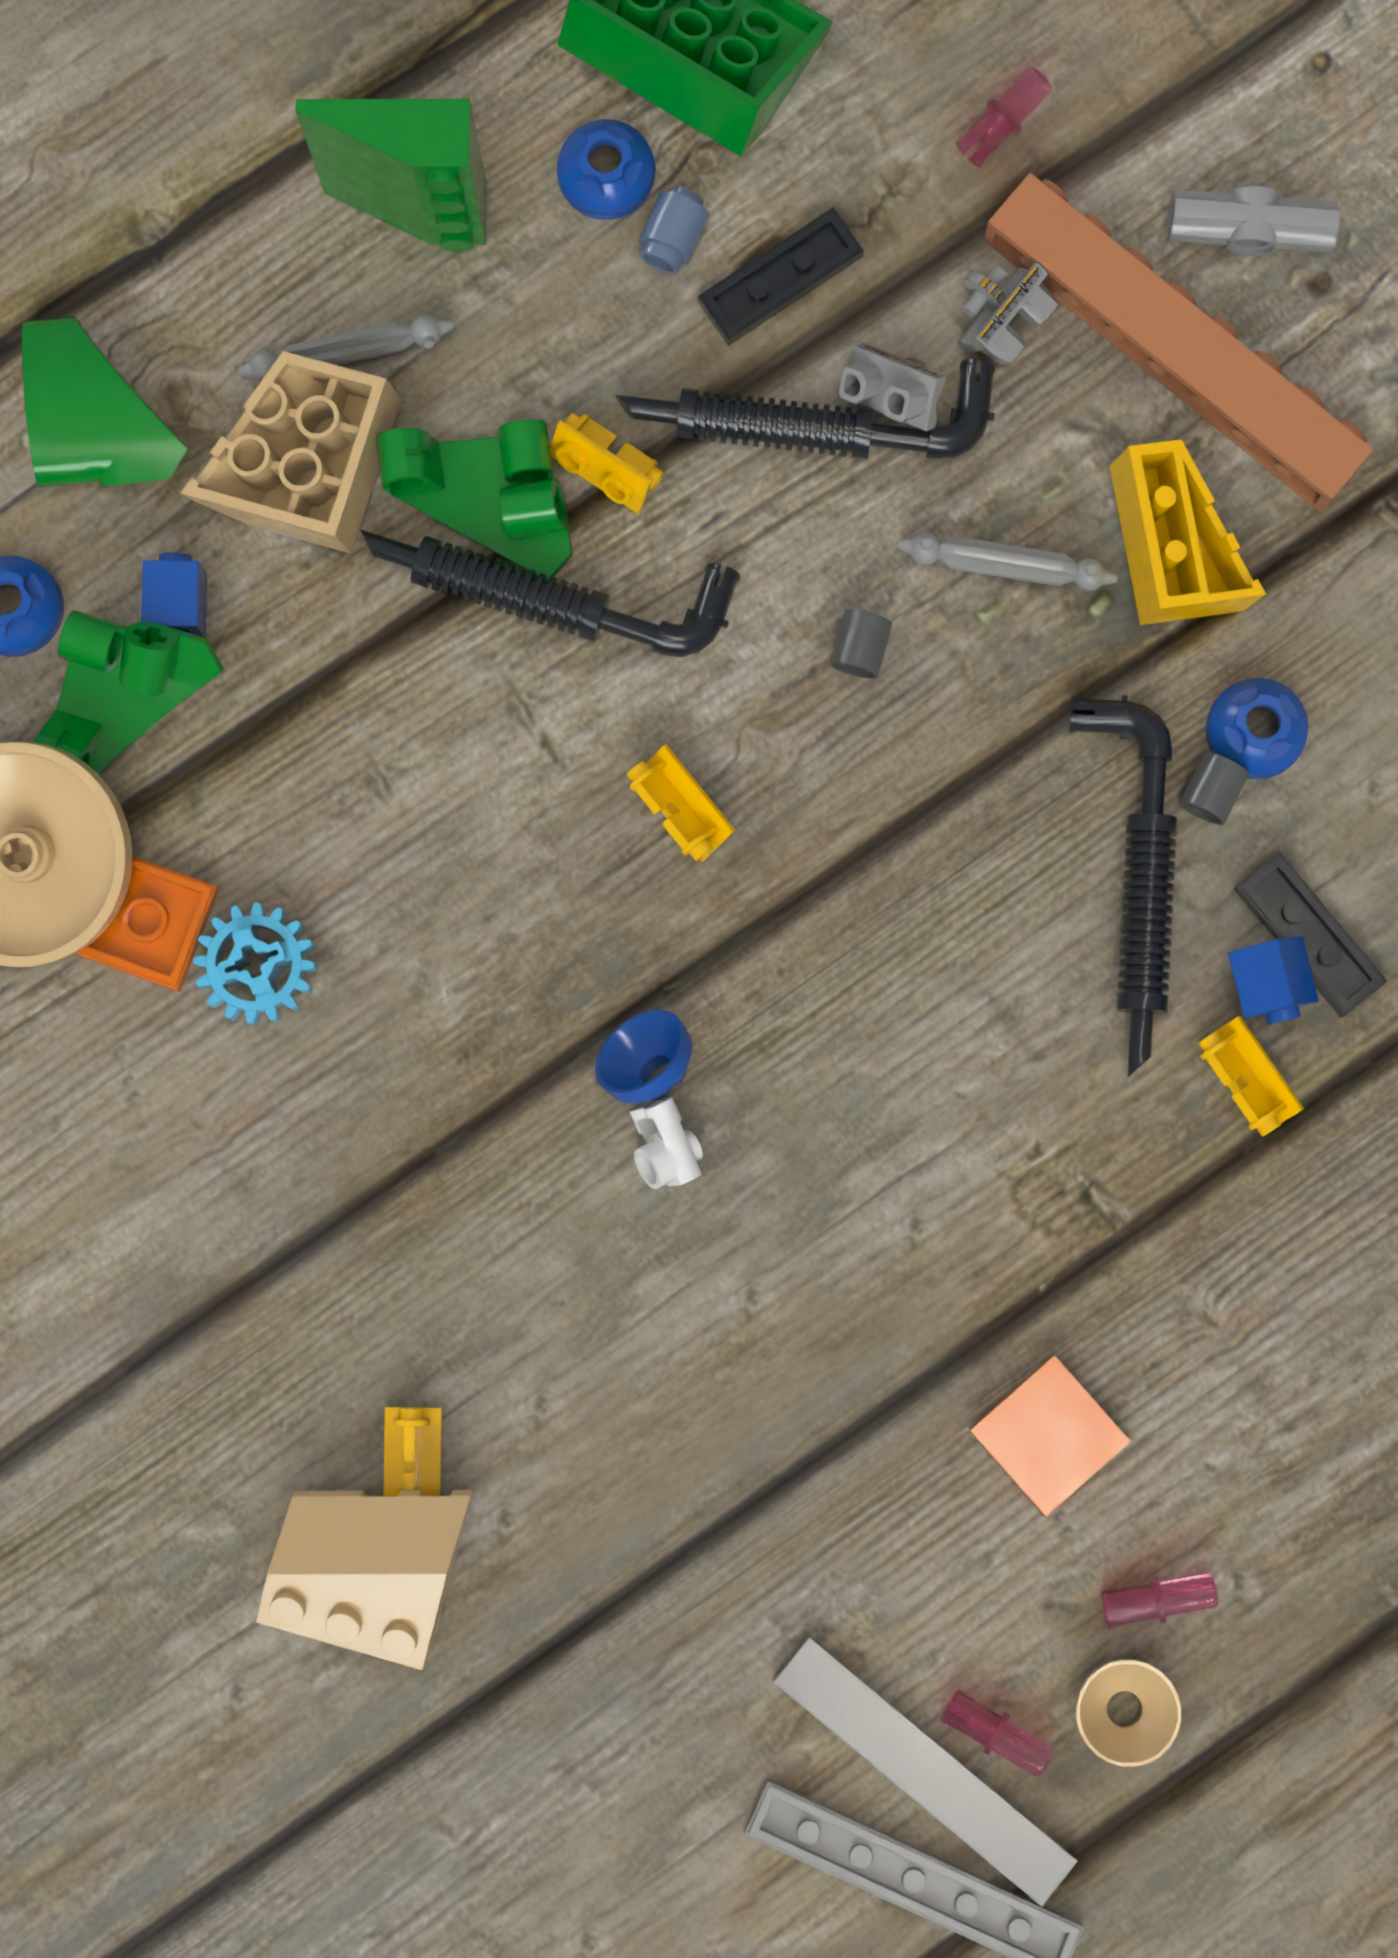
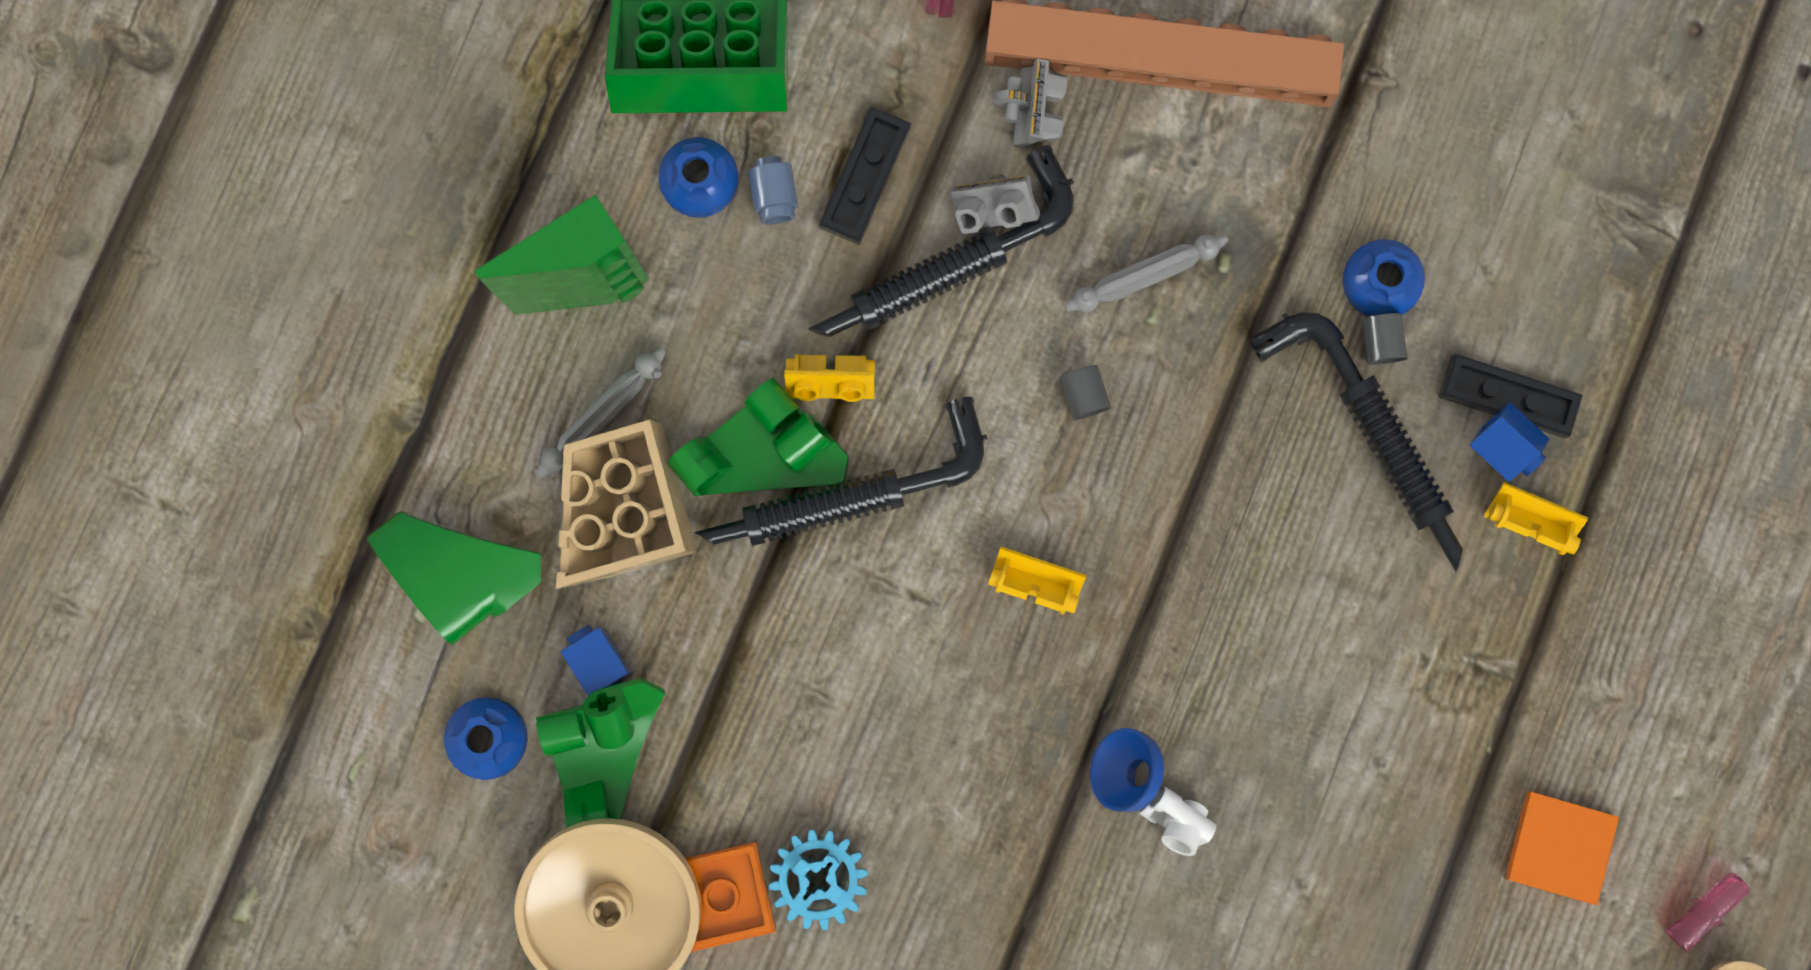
camera: 35 degrees left, 0 degrees up
yellow wedge [1109,439,1266,625] -> none

